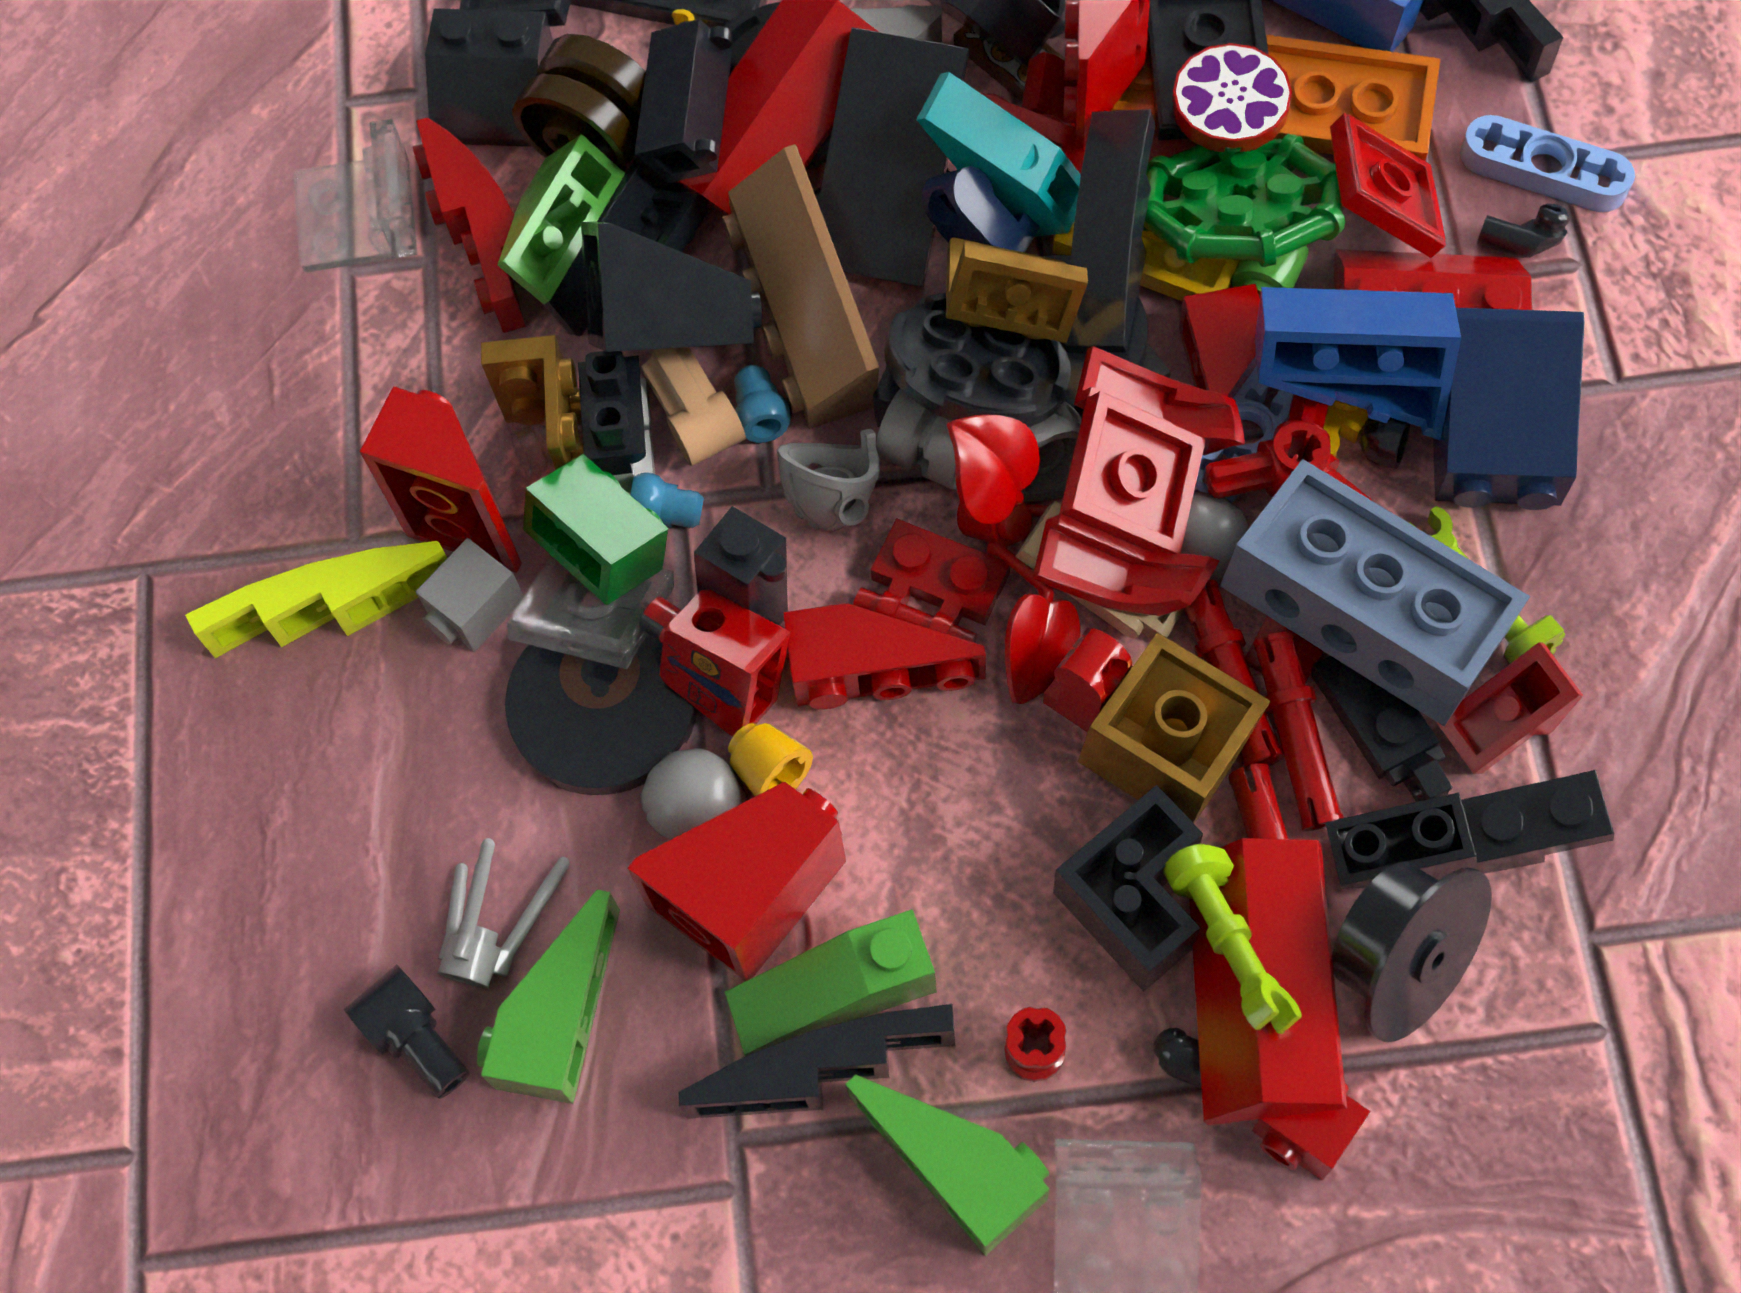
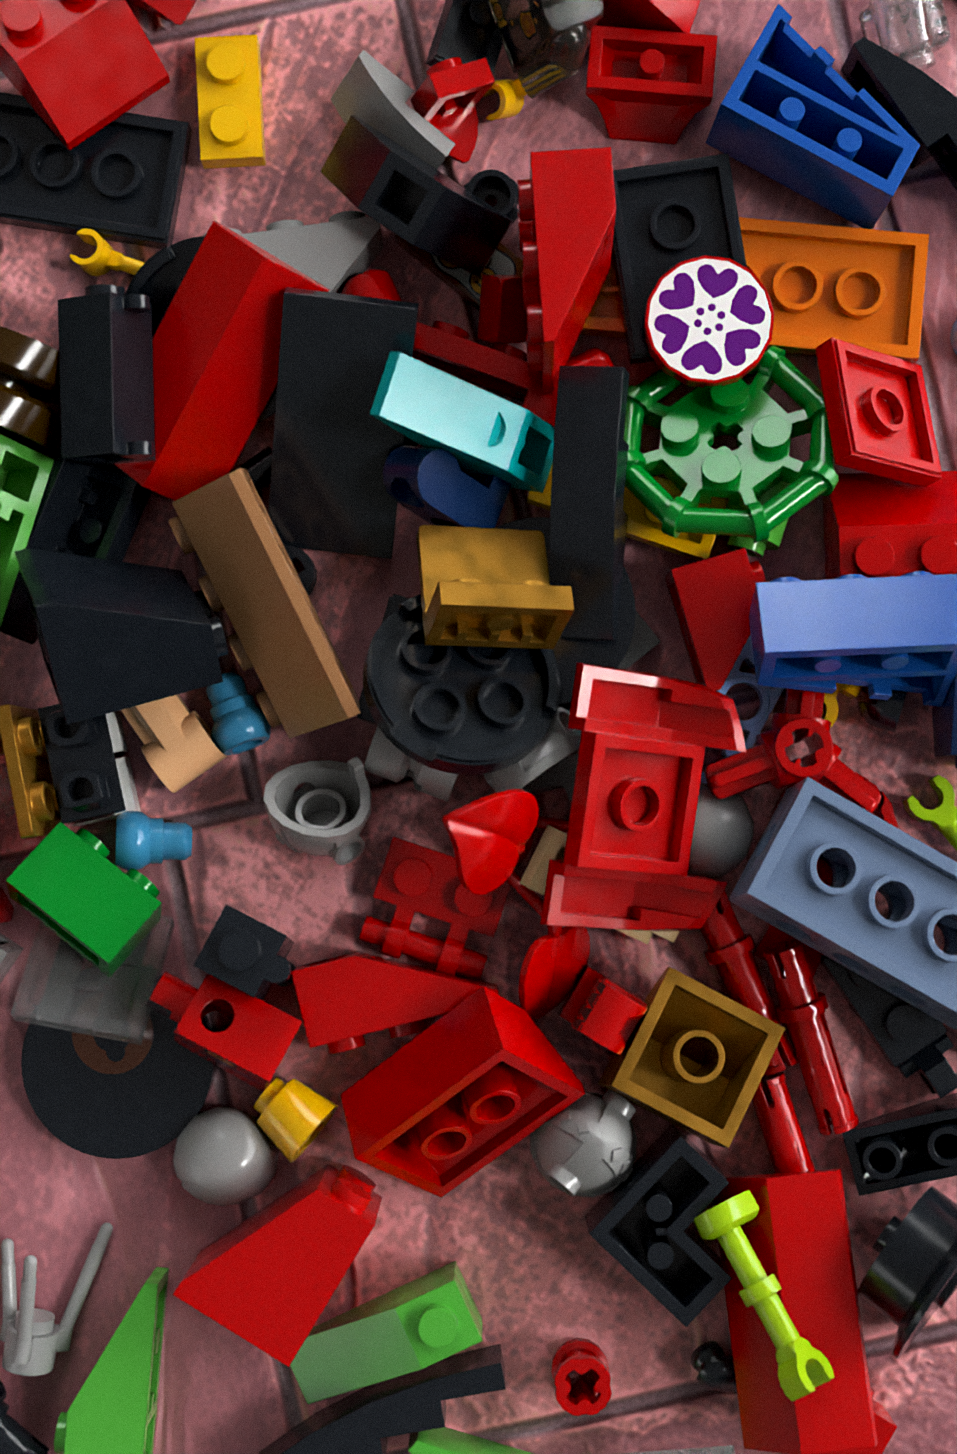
camera: 10 degrees left, 20 degrees up
none -> red slope [340,986,585,1197]
none -> light grey helmet [530,1089,637,1197]

